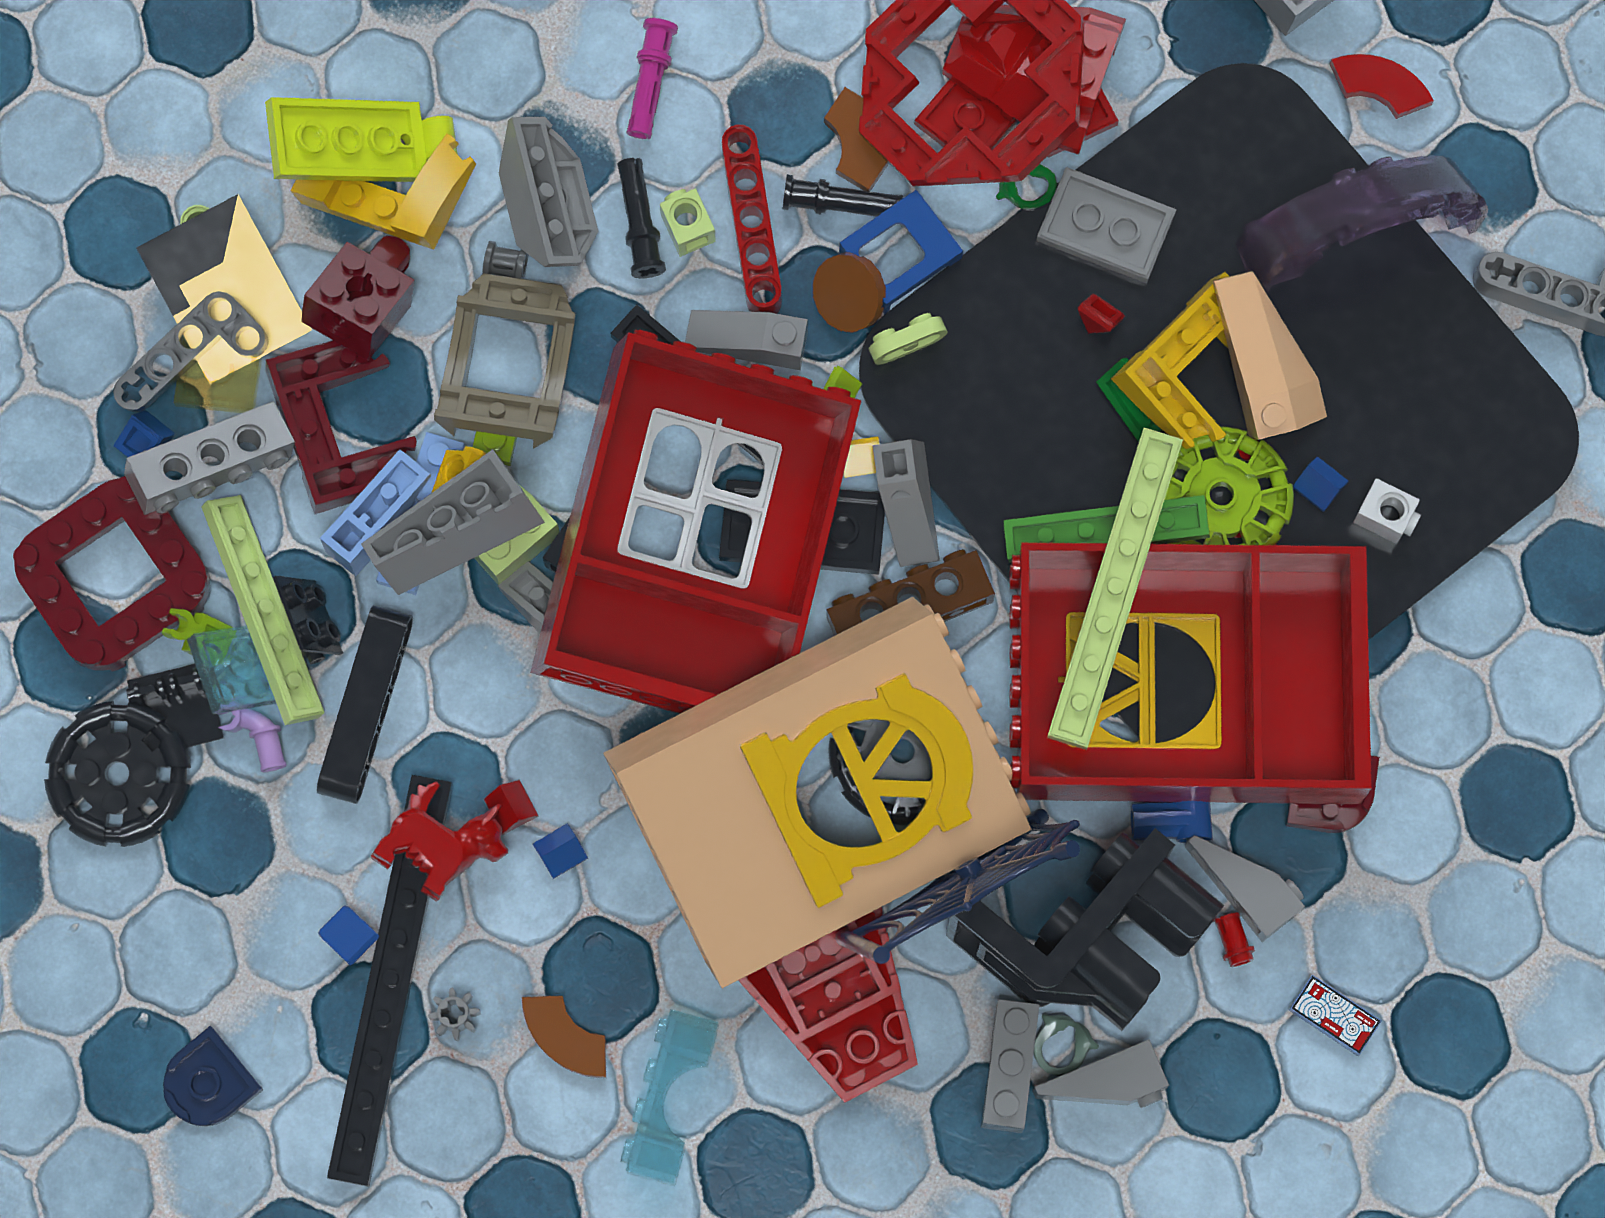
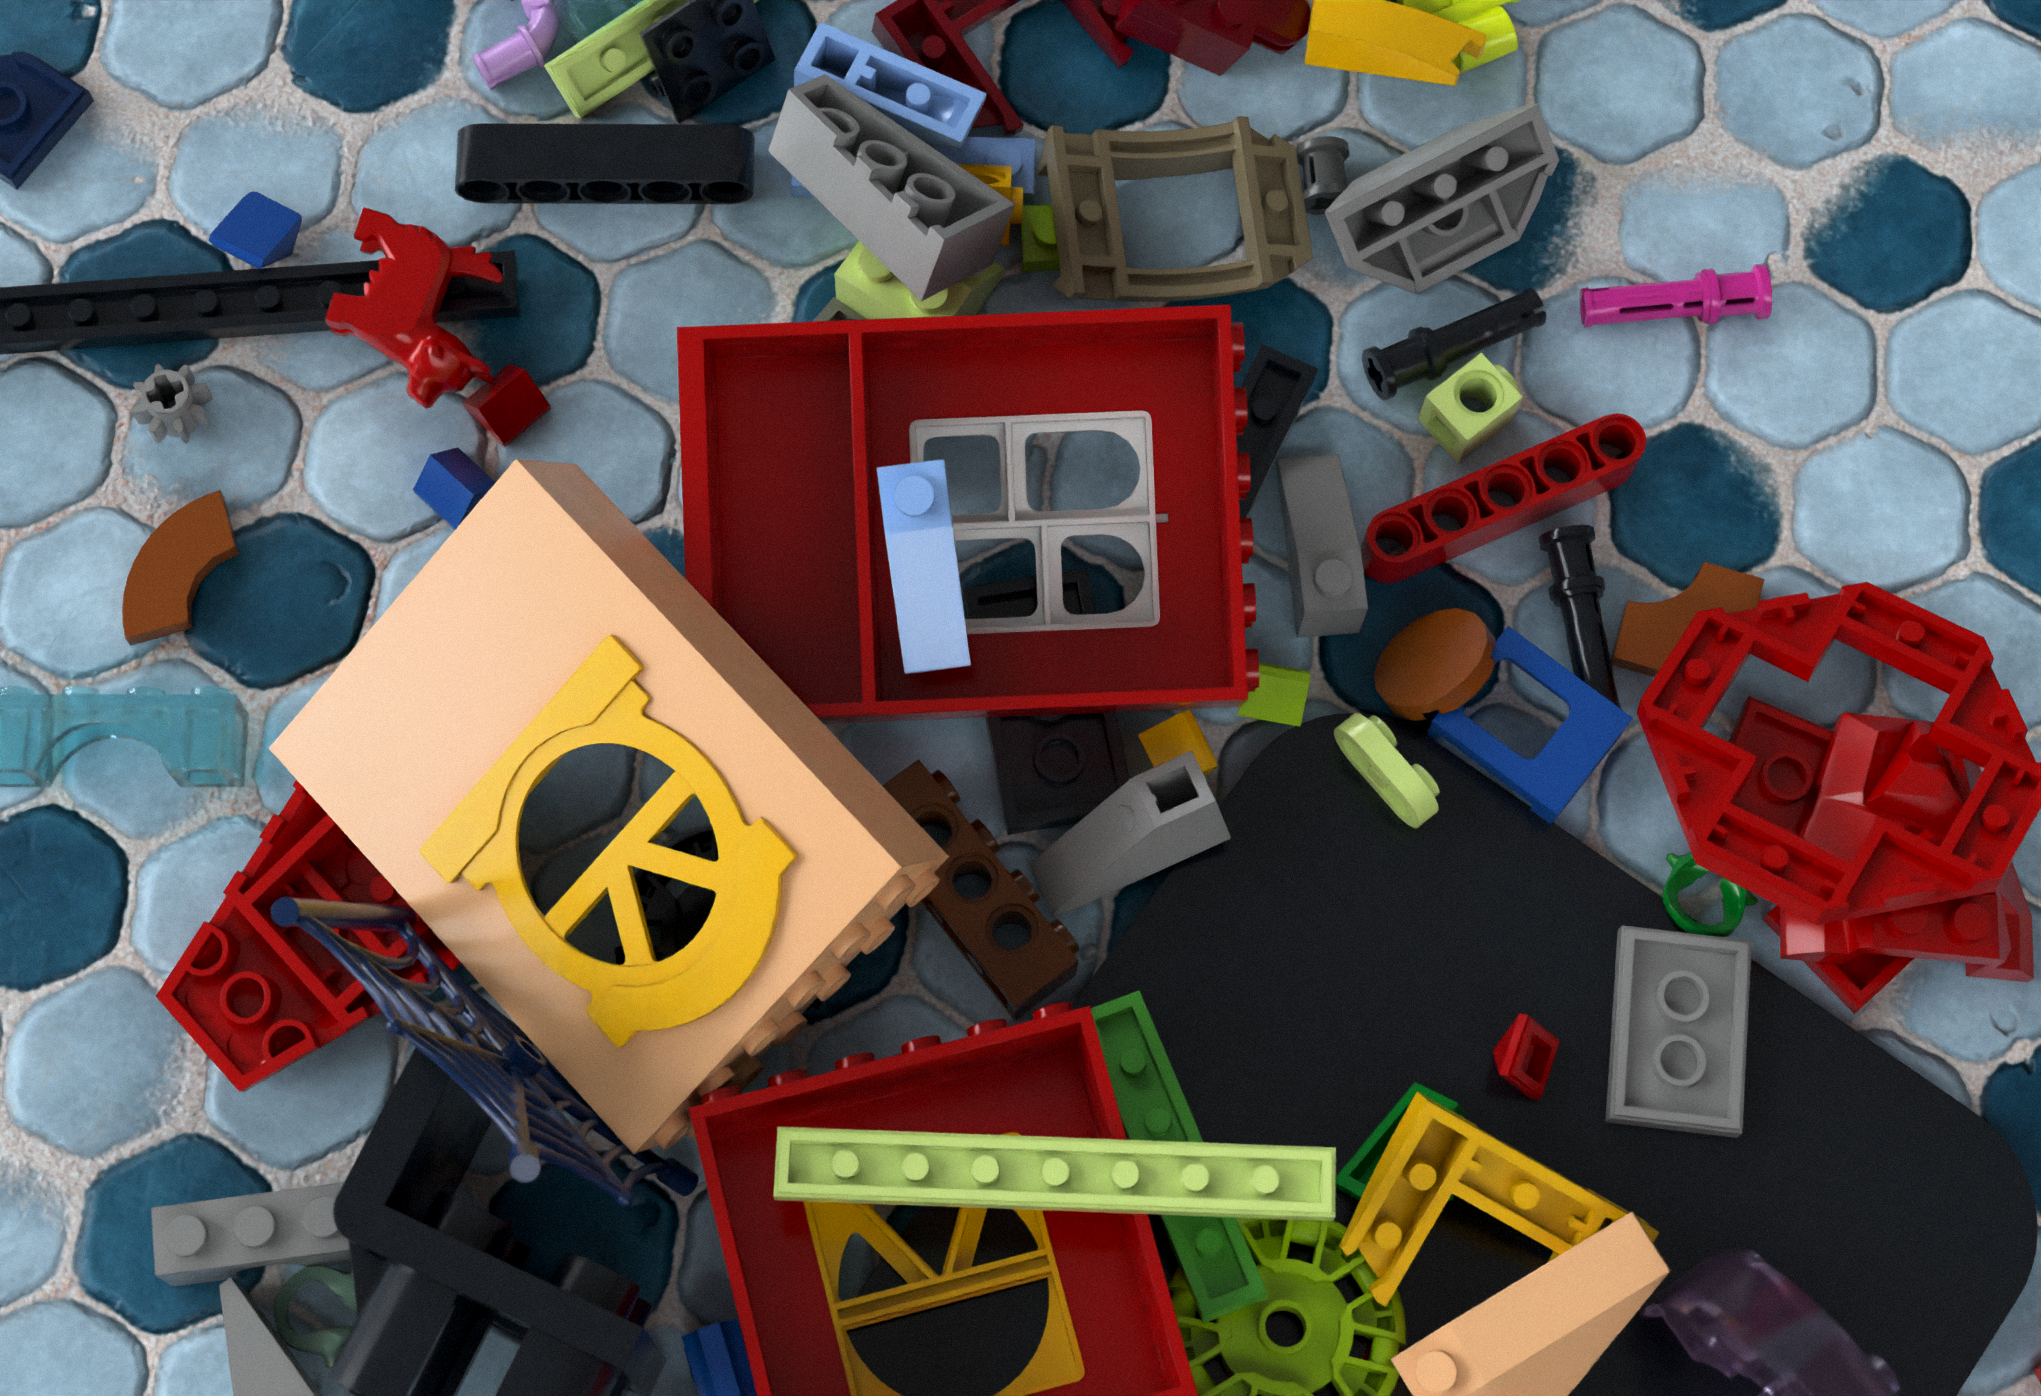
camera: 70 degrees right, 5 degrees down
none -> light blue slope [877,459,971,674]

